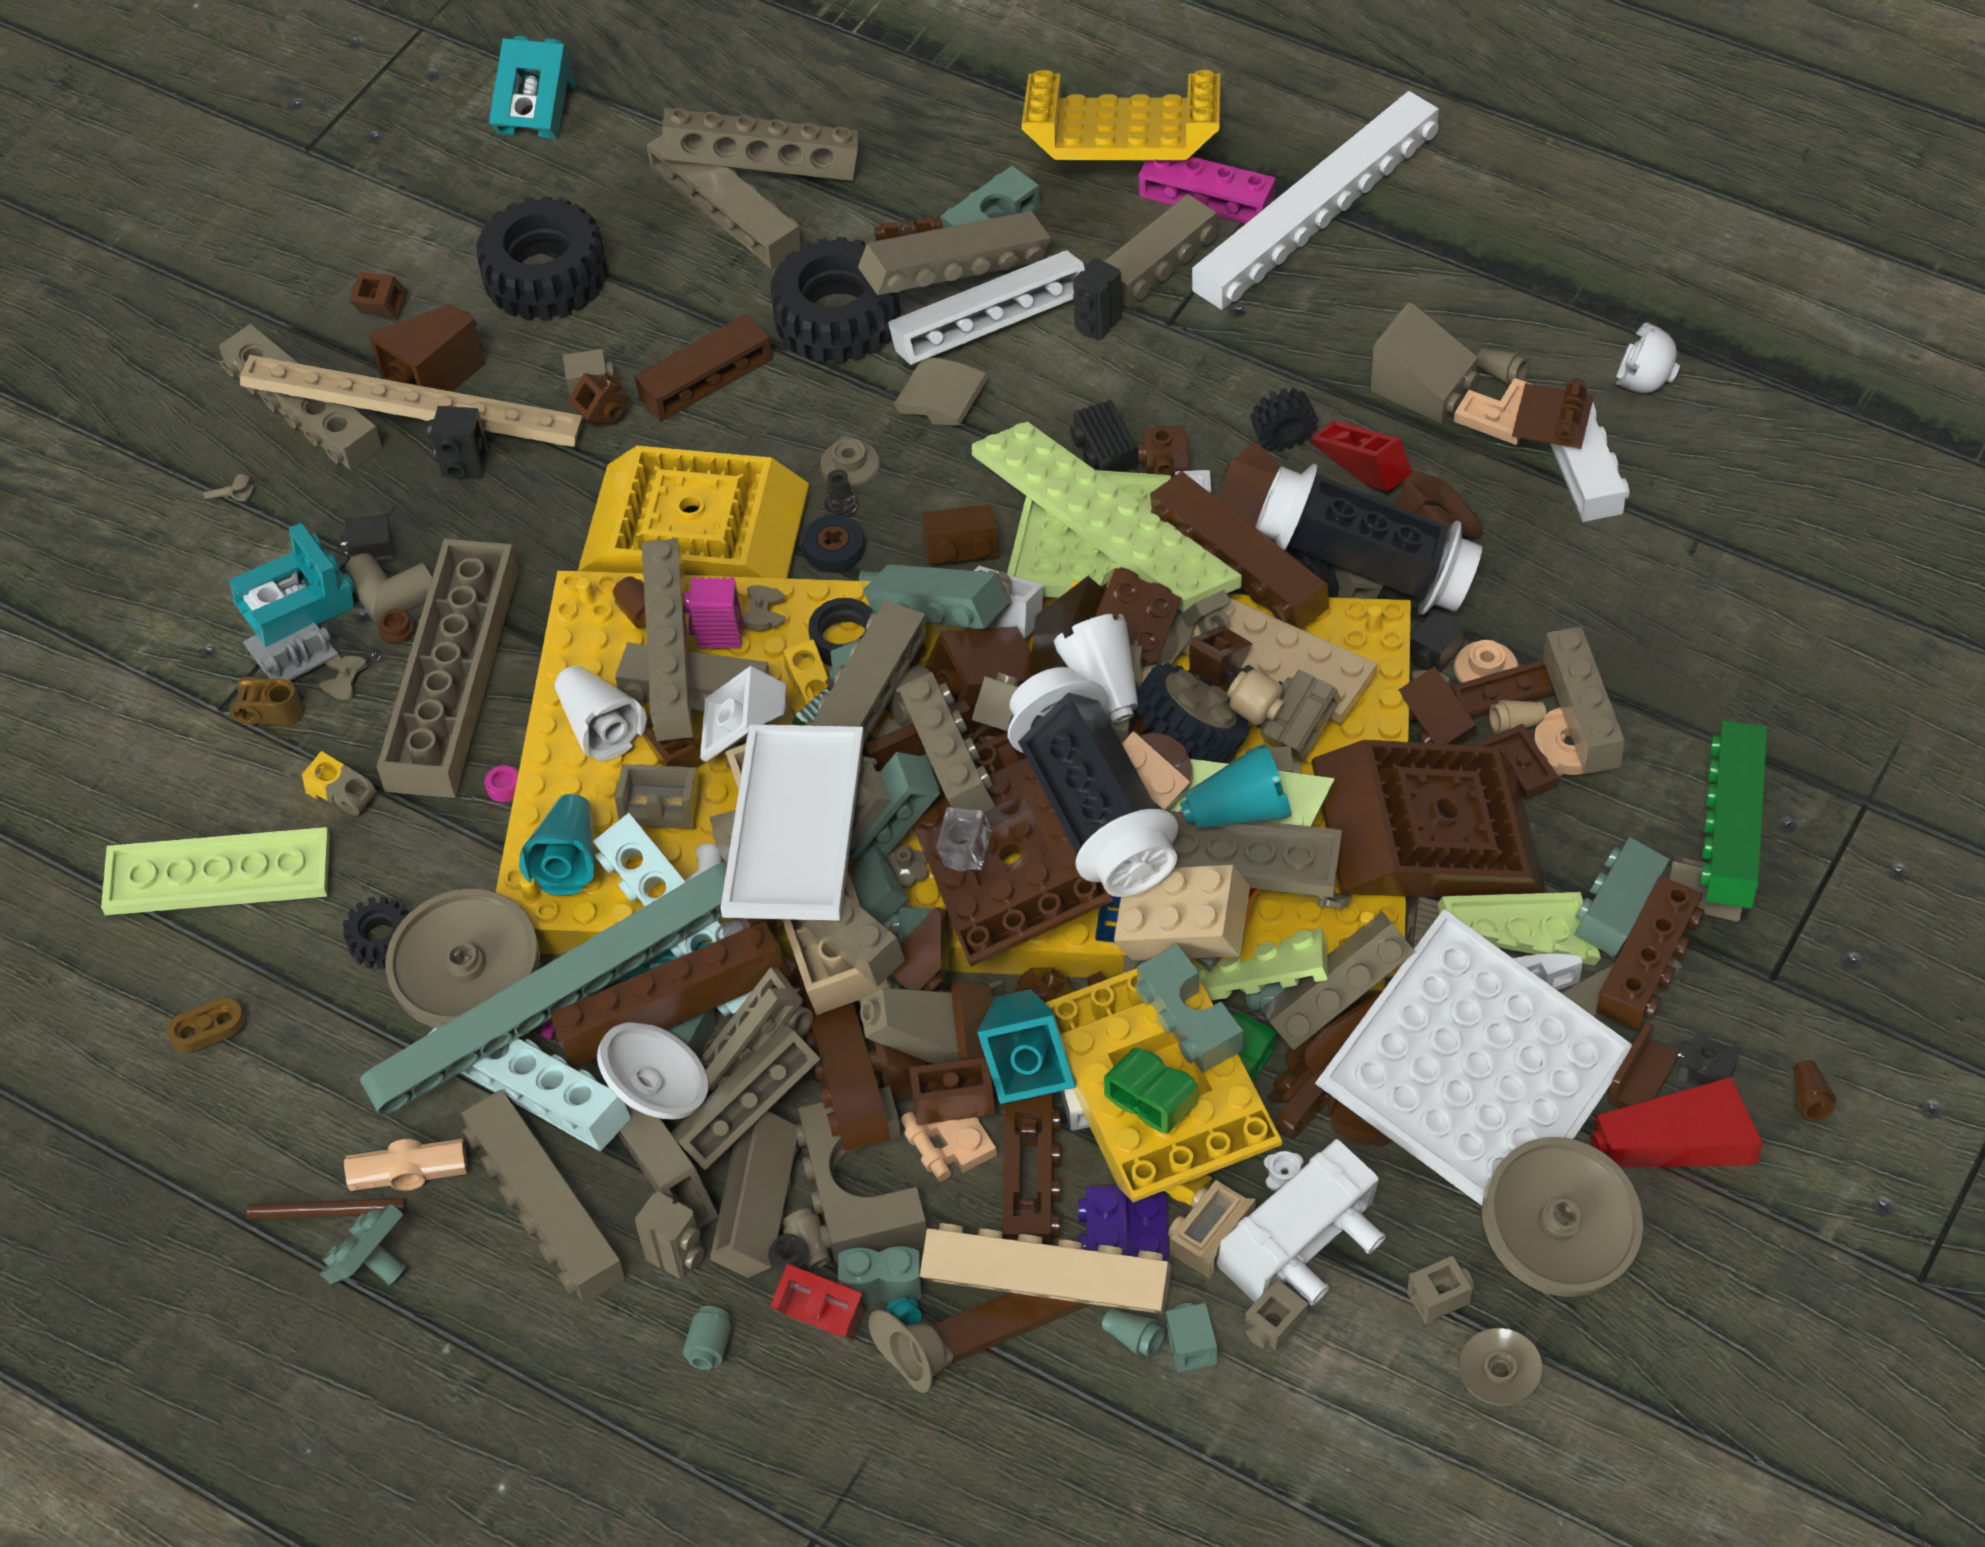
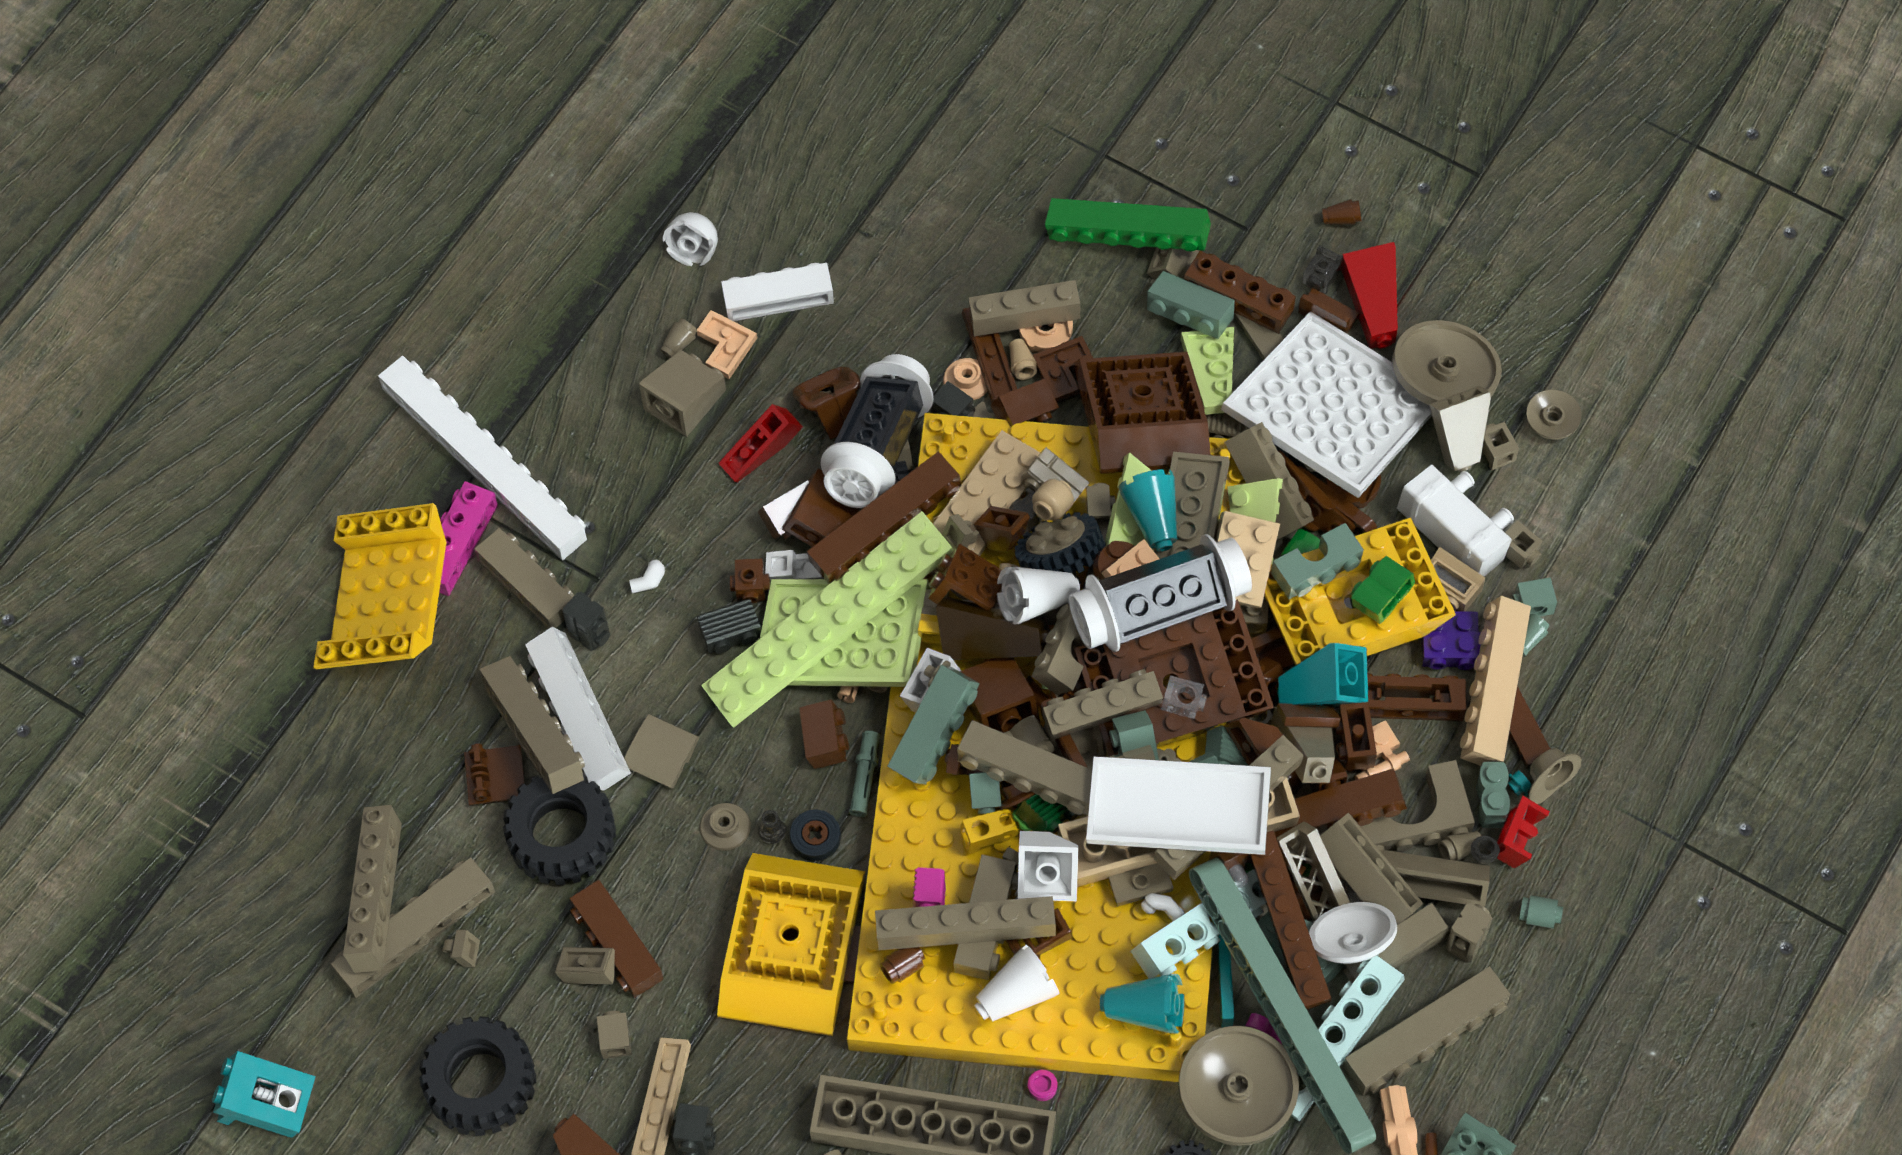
camera: 90 degrees left, 10 degrees up
reddish brown brick [568,373,631,425] -> none
dark tan window [615,764,700,829] -> none
dark tan piece [742,585,785,631] -> none
black tyre [808,598,873,666] -> none
sand green arch [941,166,1040,228] -> none
black tyre [1250,388,1318,451] -> none
reddish brown hinge [1512,378,1594,449] -> none
white slope [1513,953,1583,990] -> none
none -> dark tan tile [443,930,480,968]
none -> dark tan slope [555,947,615,984]
none -> white arm [629,560,665,593]
none -> slope [1429,386,1491,472]

